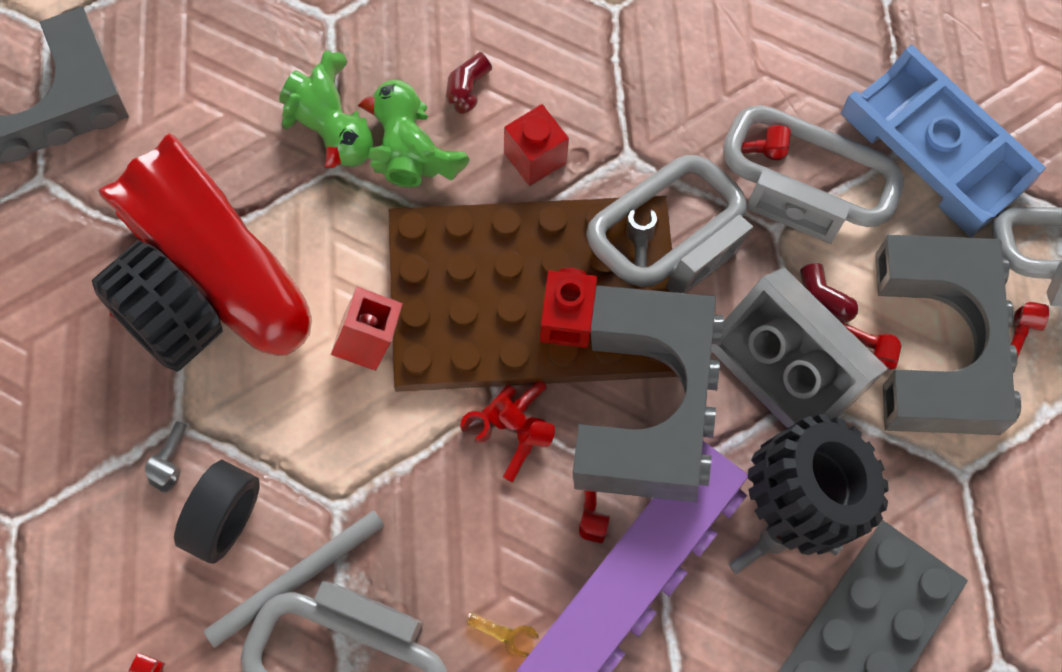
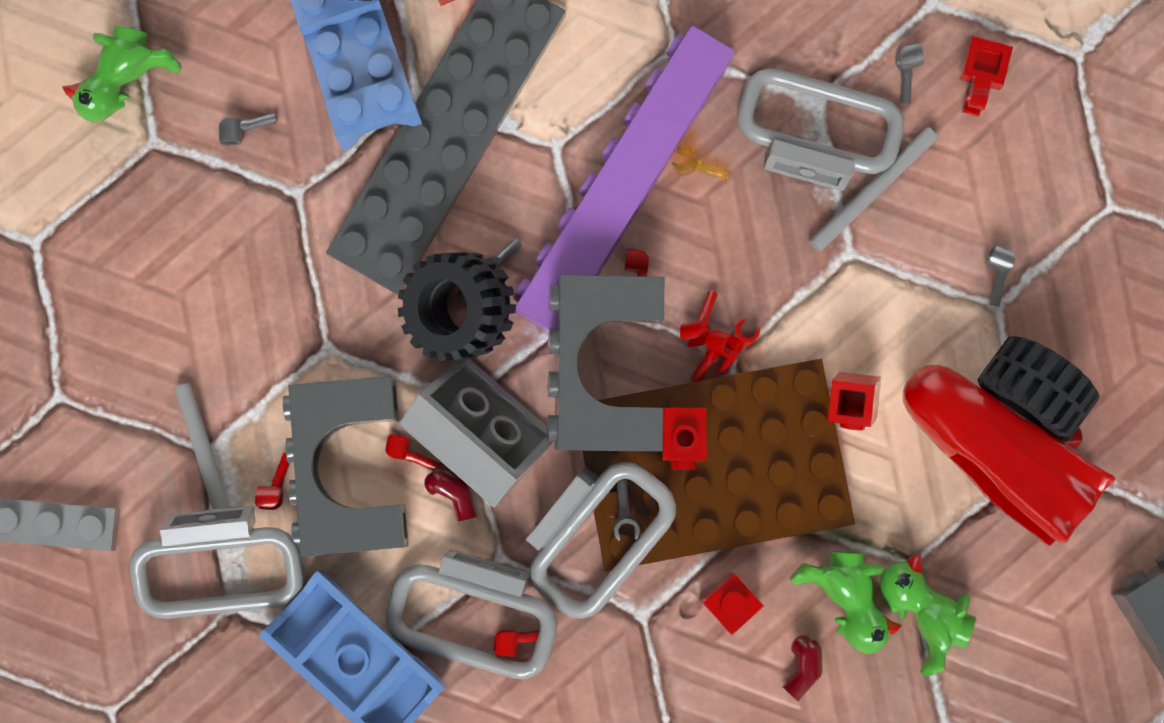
camera: 175 degrees right, 15 degrees up
black tyre [174,460,260,564] -> none

